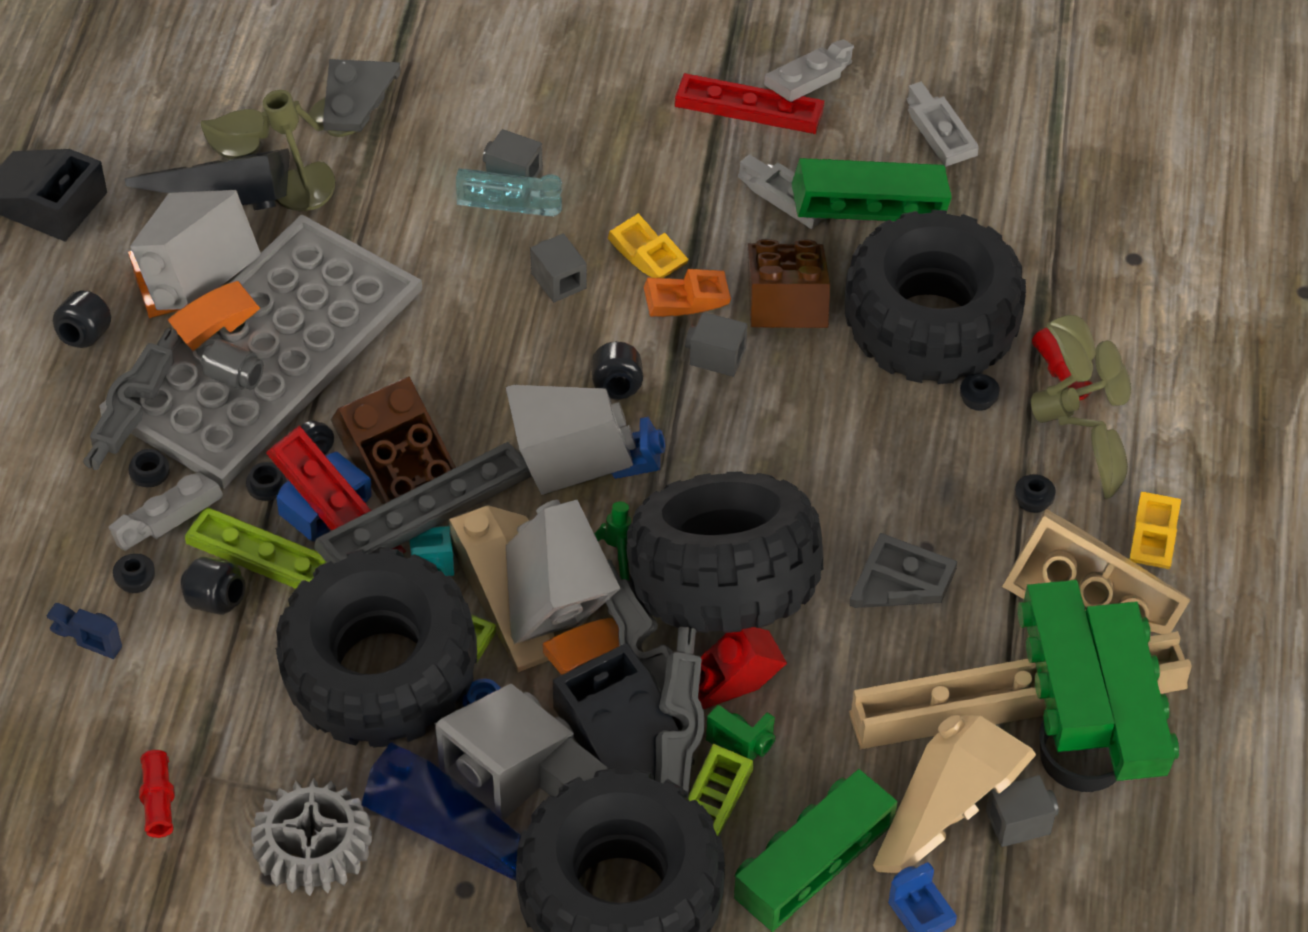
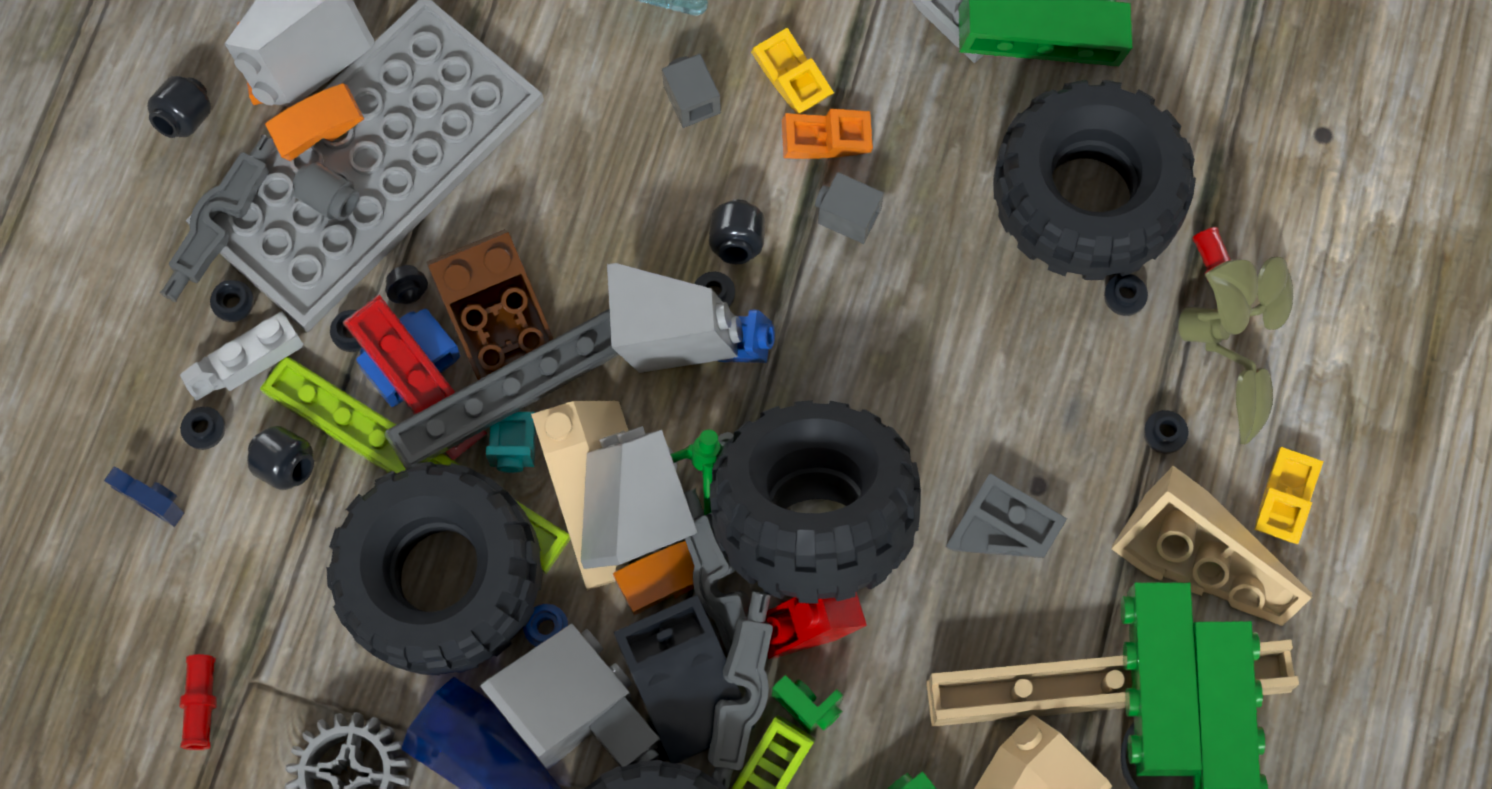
camera: 10 degrees right, 20 degrees up
reddish brown slope [748,239,830,328] -> none

